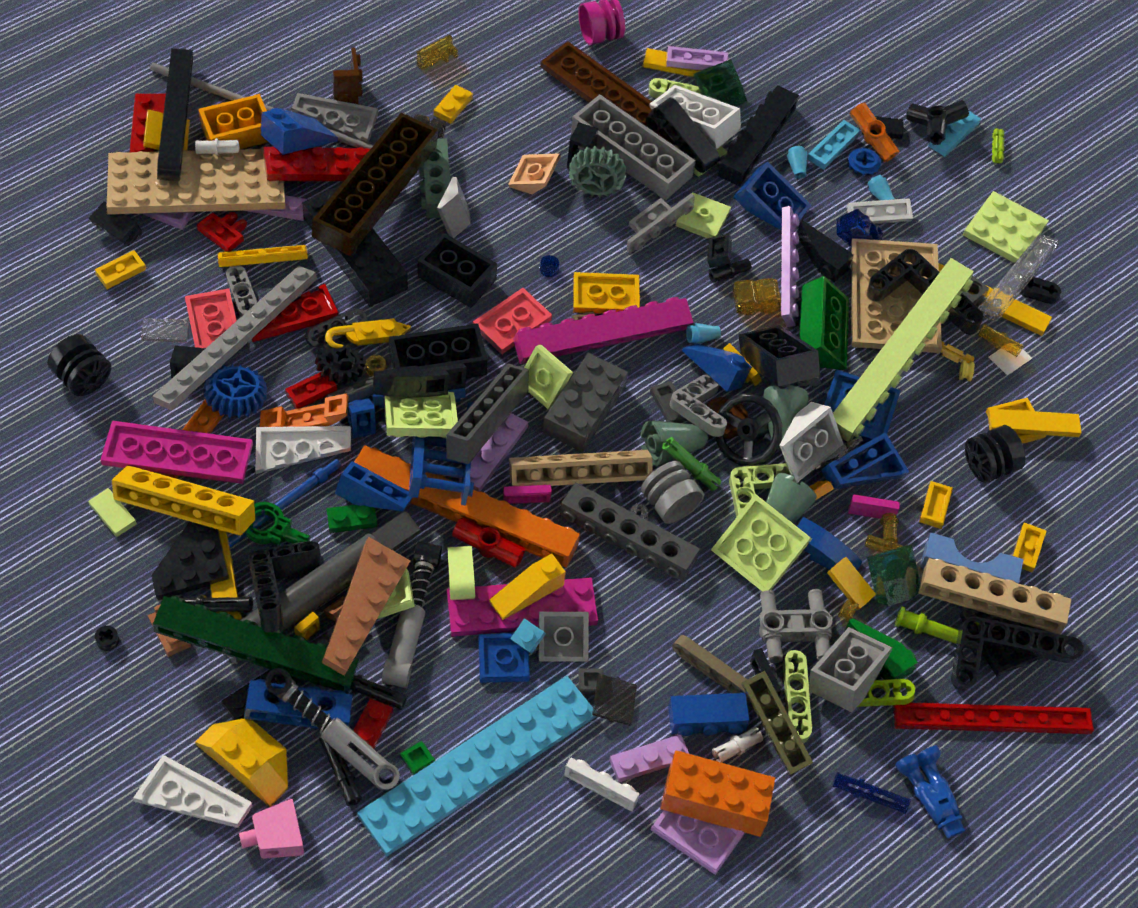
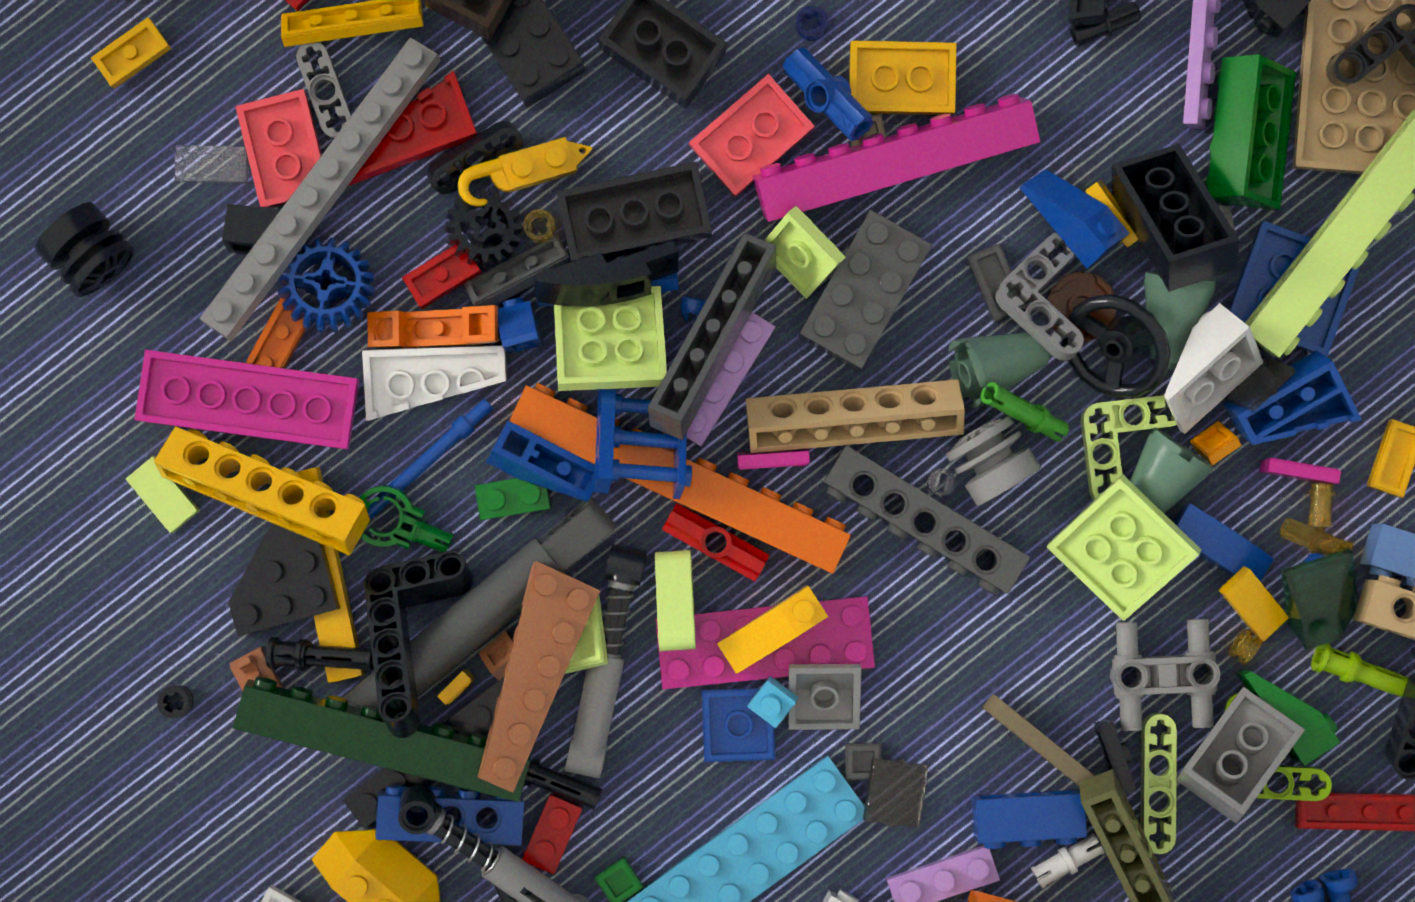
camera: 10 degrees right, 30 degrees up
medium azure cone [686,323,721,345] -> none
clear yellow brick [732,278,781,315] -> none
none -> blue piece [782,47,874,141]

